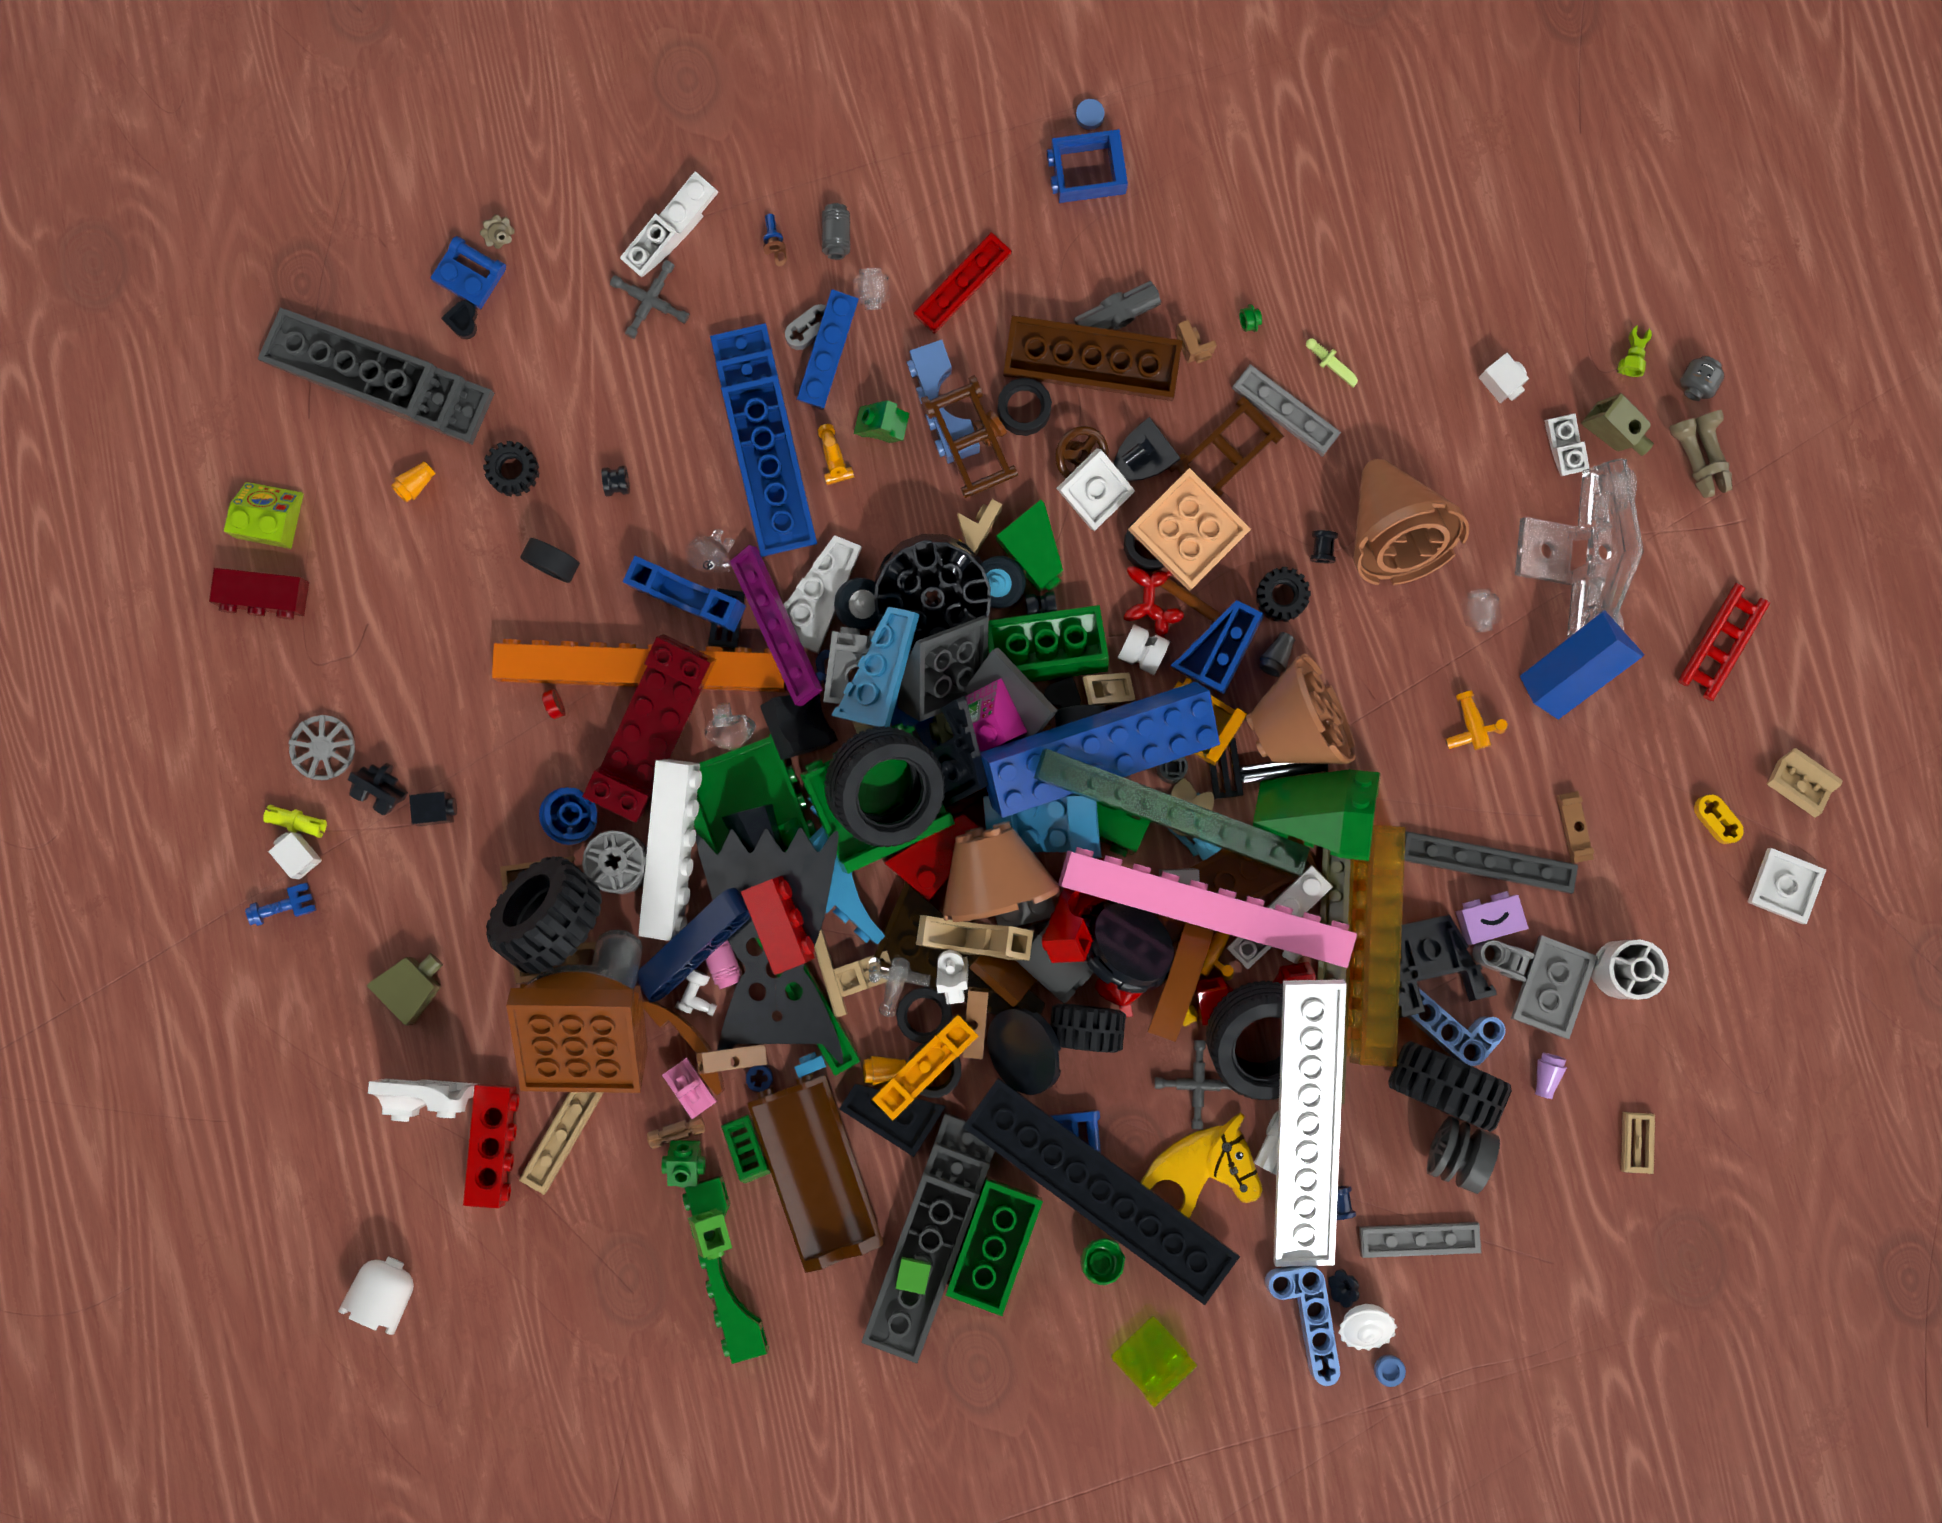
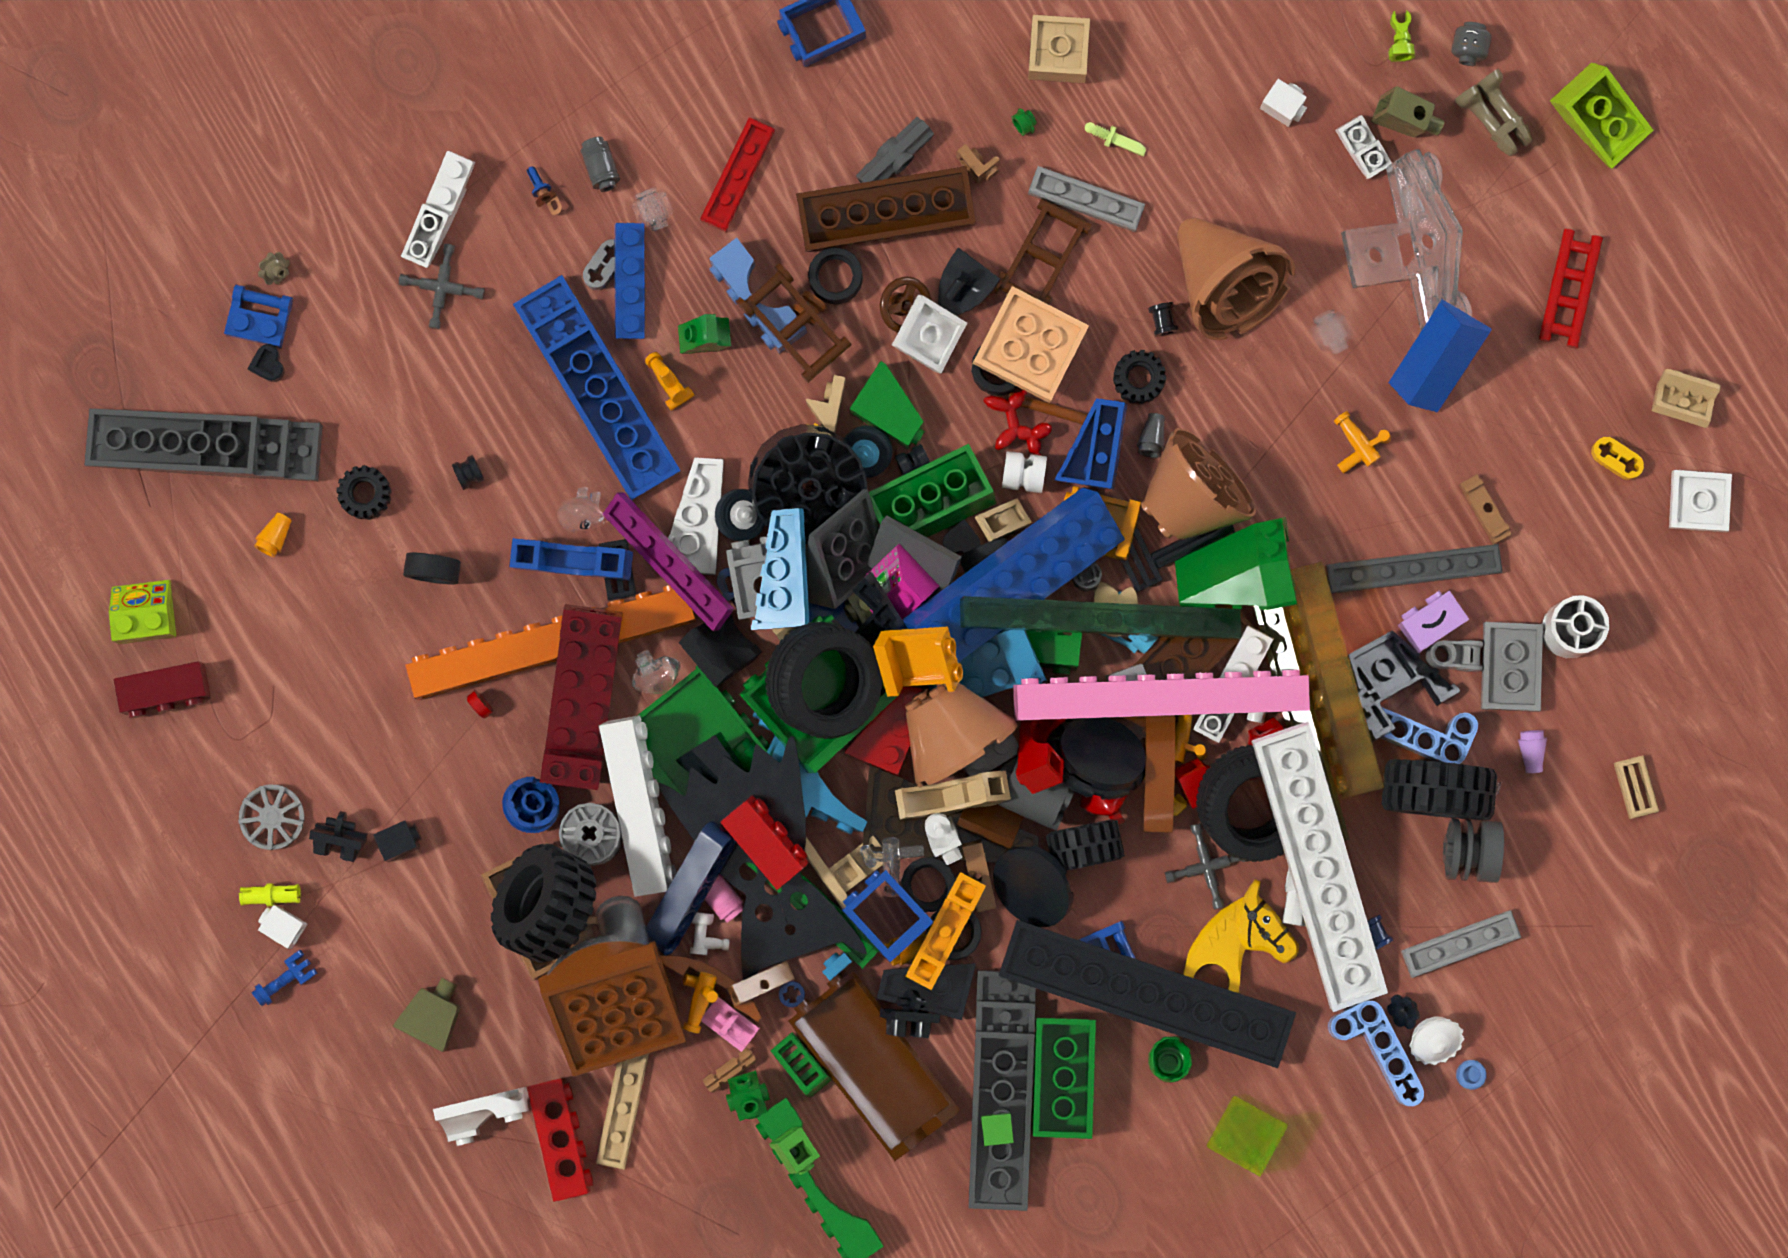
camera: 15 degrees left, 0 degrees up
none -> light orange piece [683,972,718,1033]
none -> blue window [842,870,933,962]
none -> light orange panel [873,627,963,697]
none -> black hips [879,990,940,1038]
none -> tan container [1028,15,1090,83]
none -> lime slope [1550,62,1654,169]

